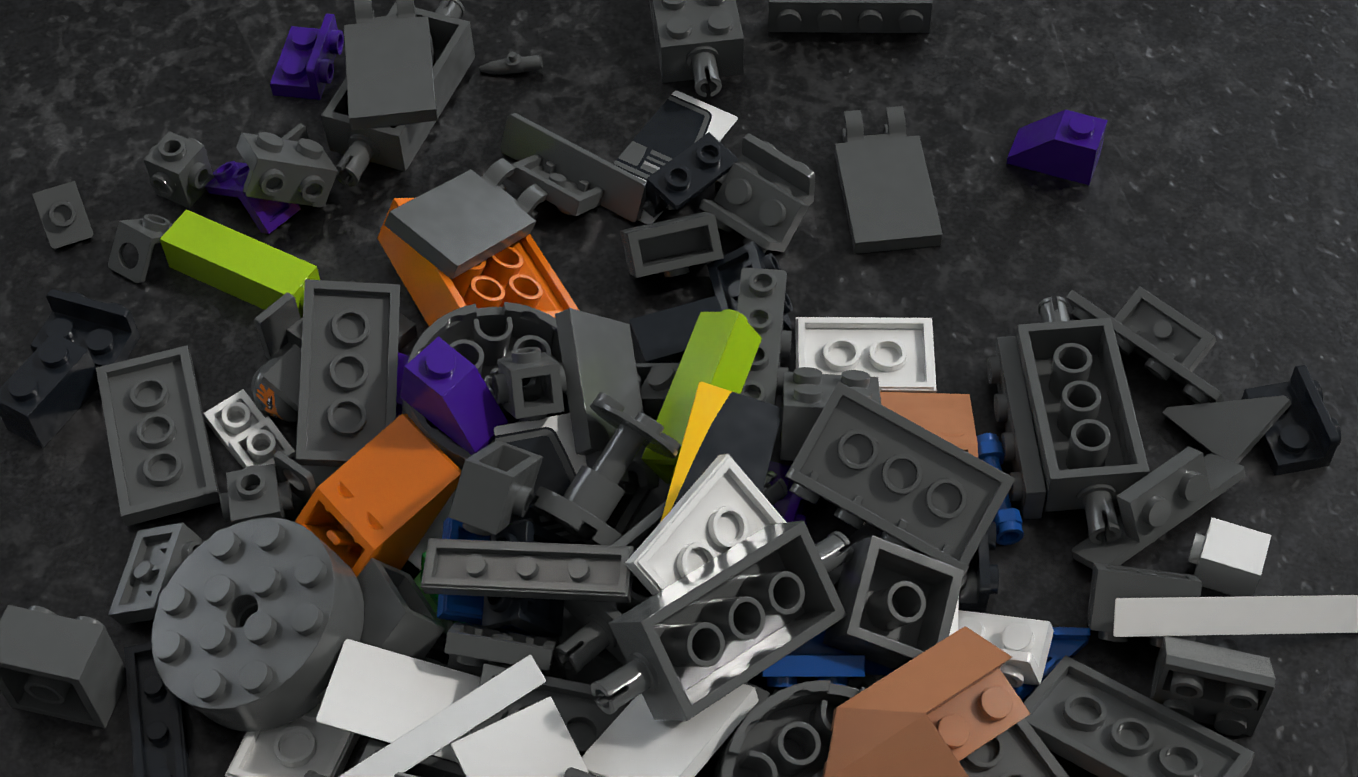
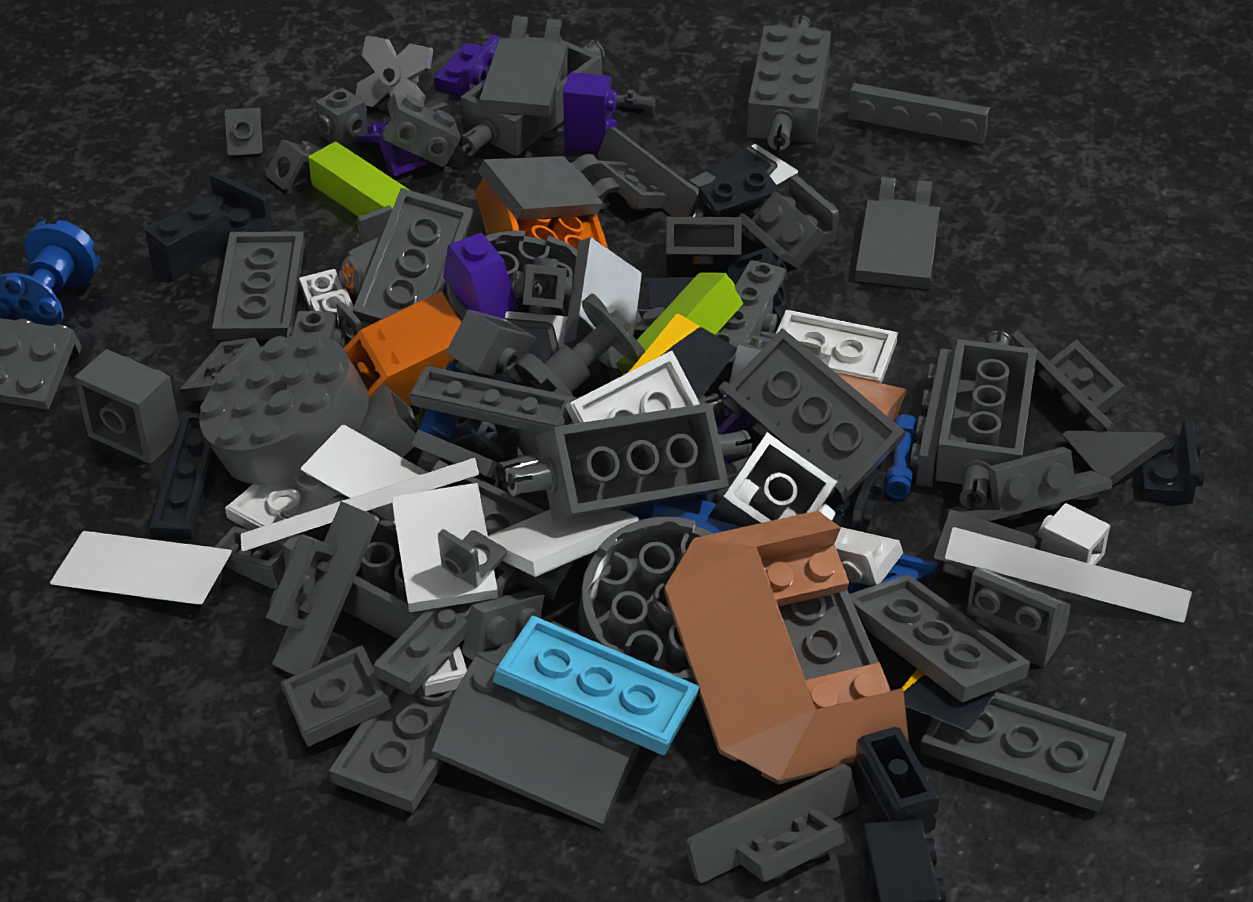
camera: 15 degrees right, 10 degrees down
dark purple slope [1006,109,1108,185] -> none
none -> light grey plant [355,36,433,107]
none -> dark purple brick [563,72,617,153]

